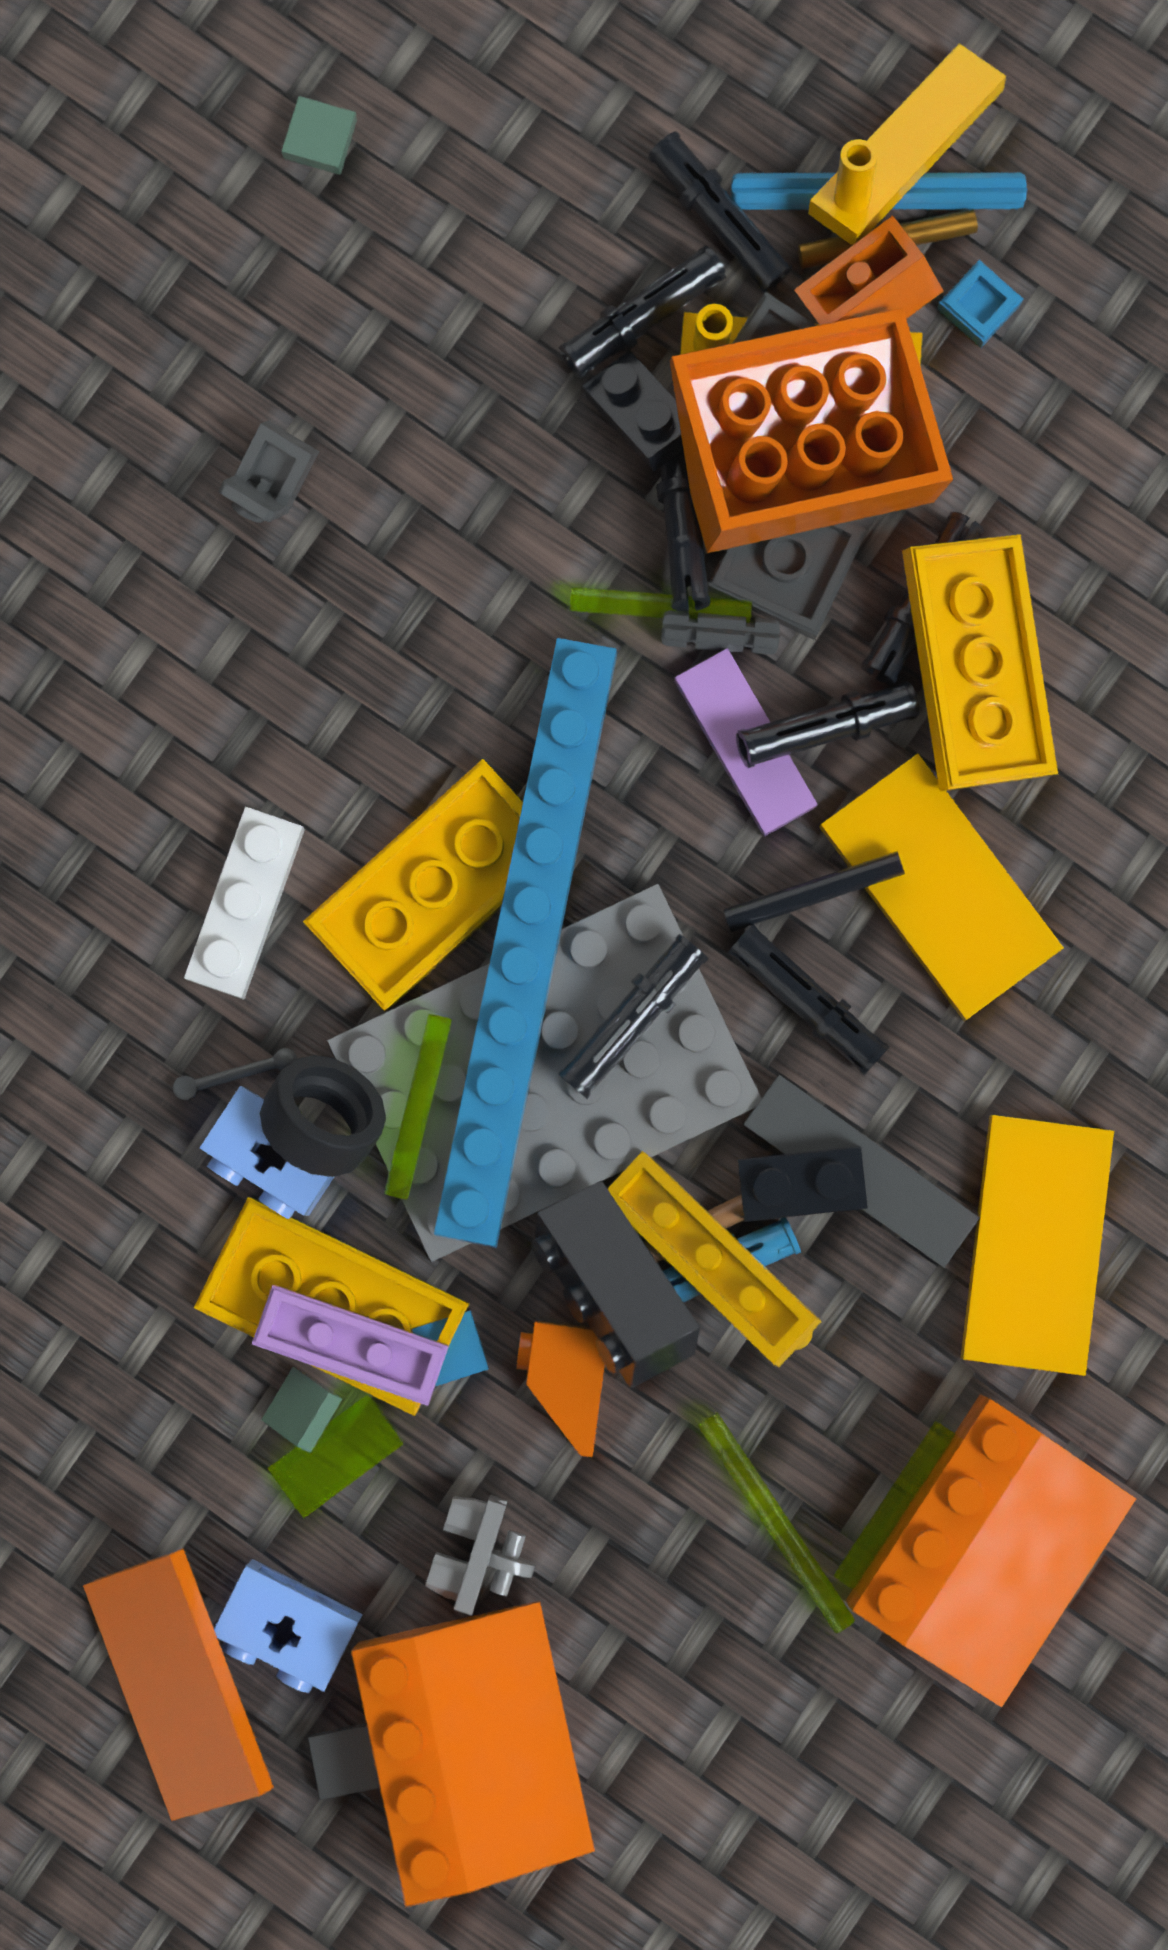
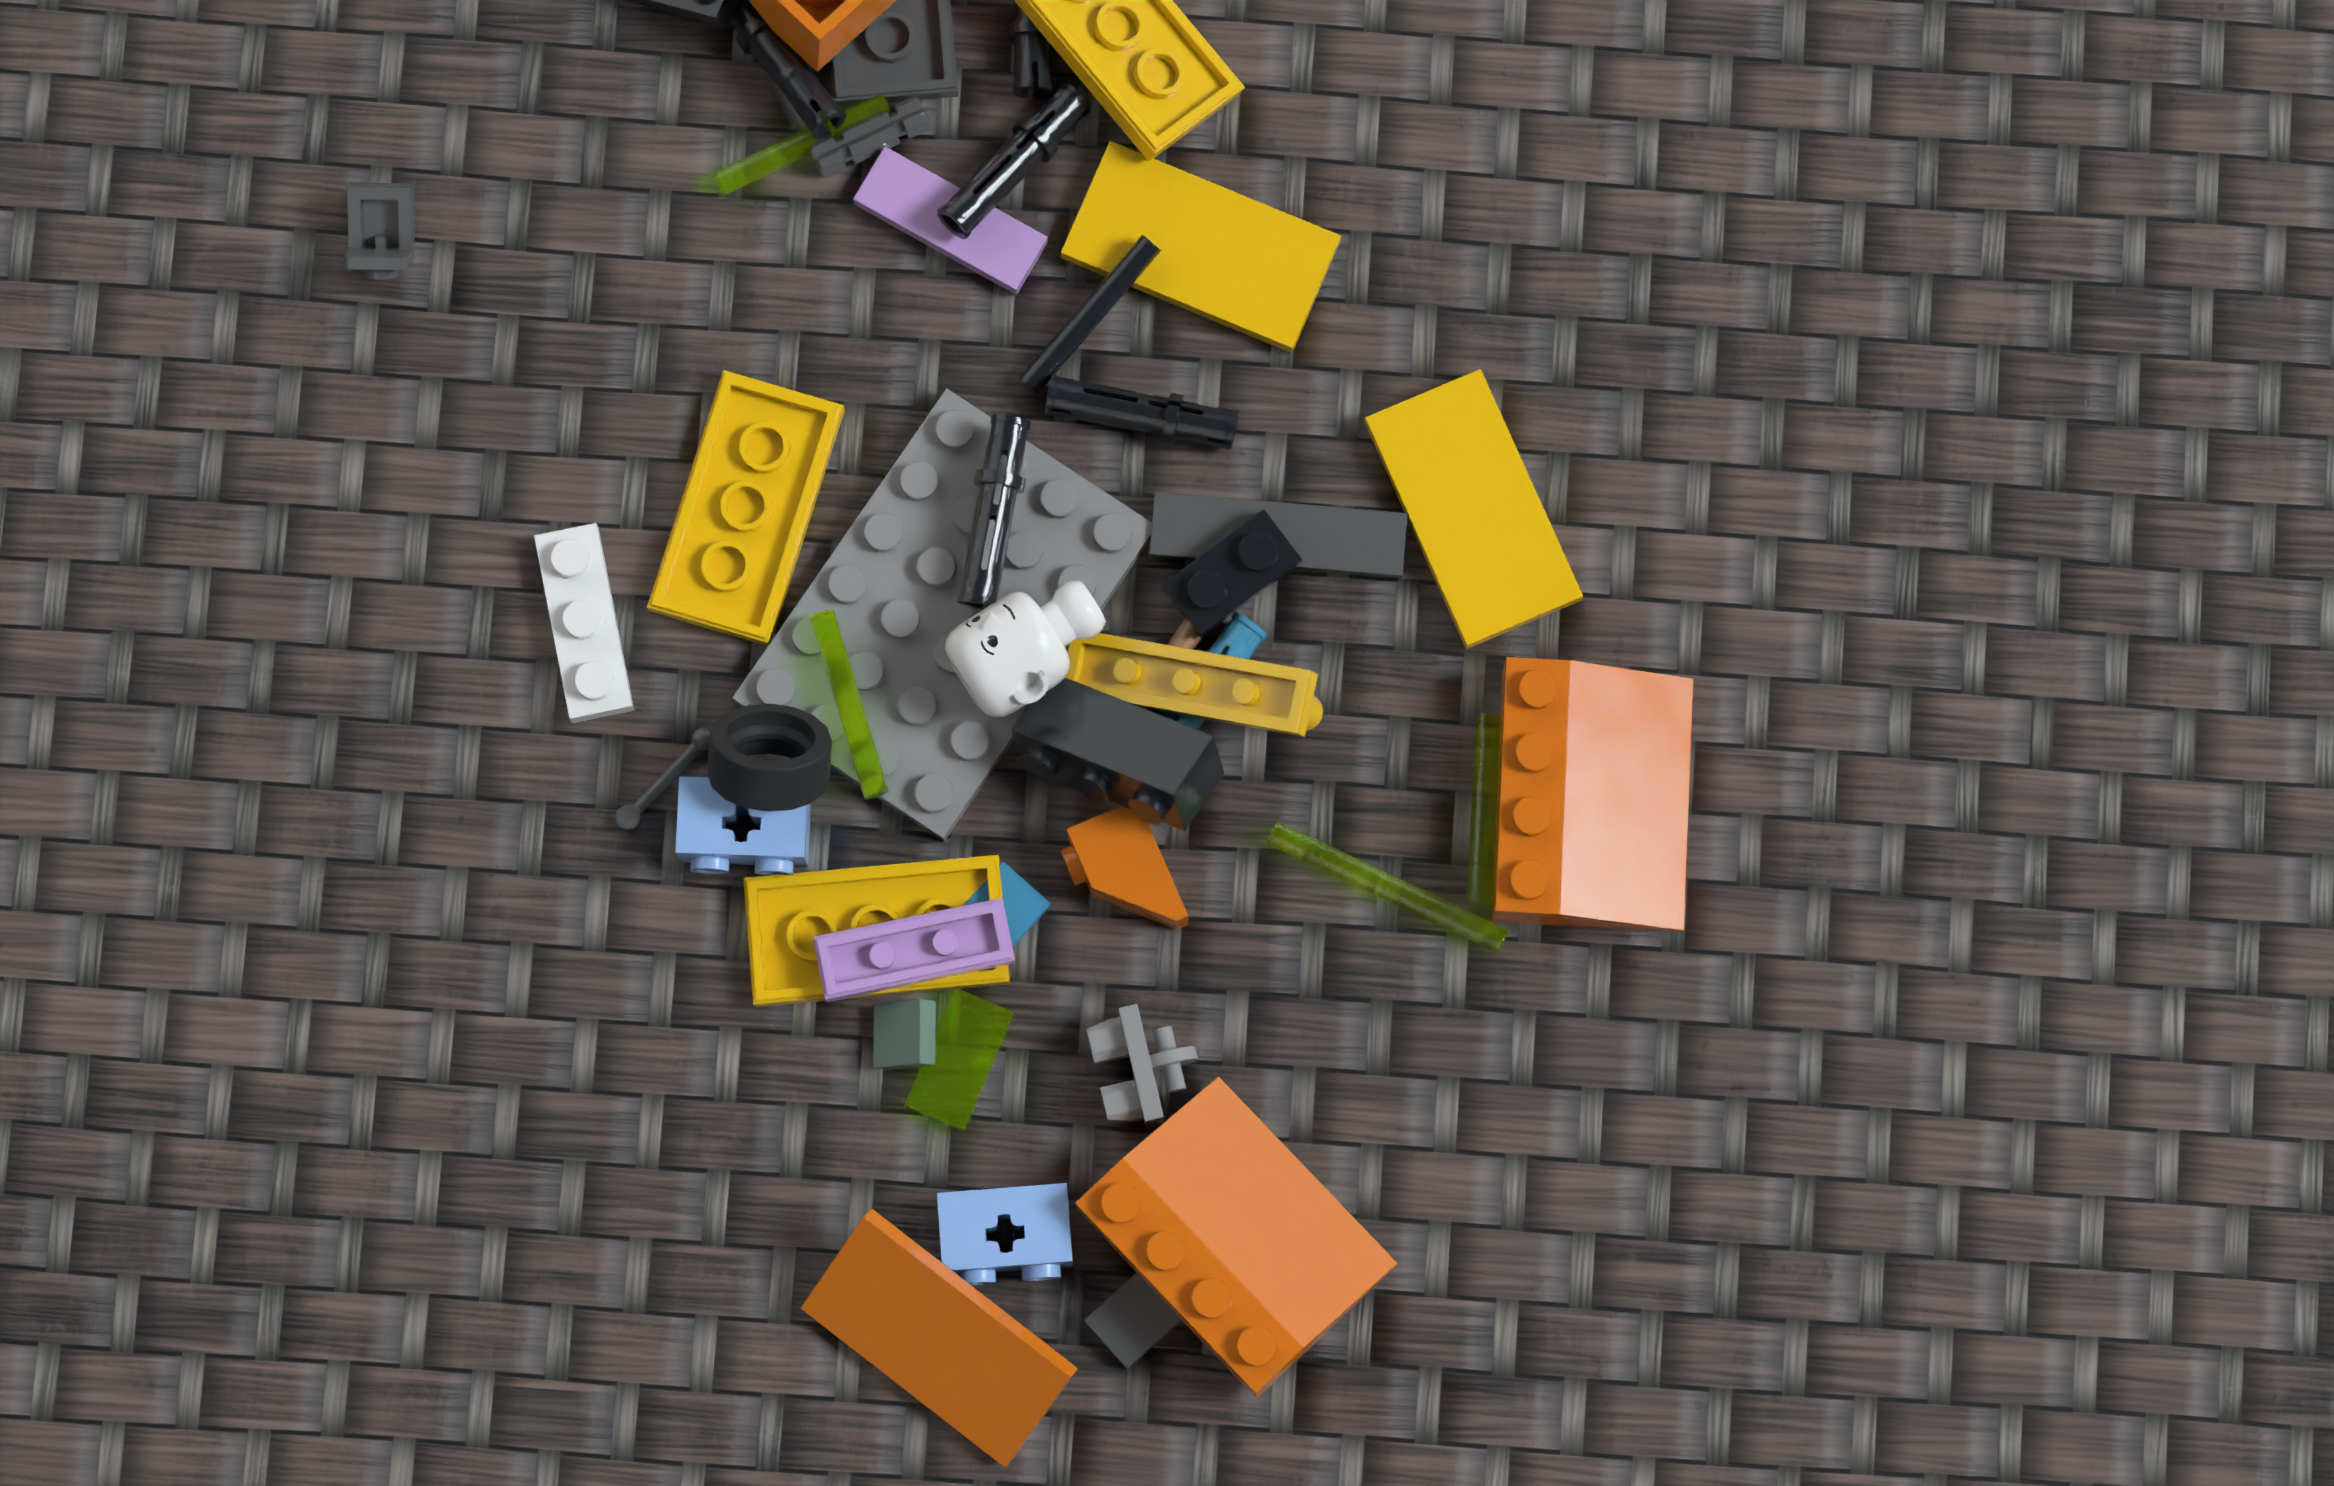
camera: 30 degrees left, 5 degrees down
dark azure plate [434,638,617,1248] -> none
none -> white piece [945,581,1106,717]

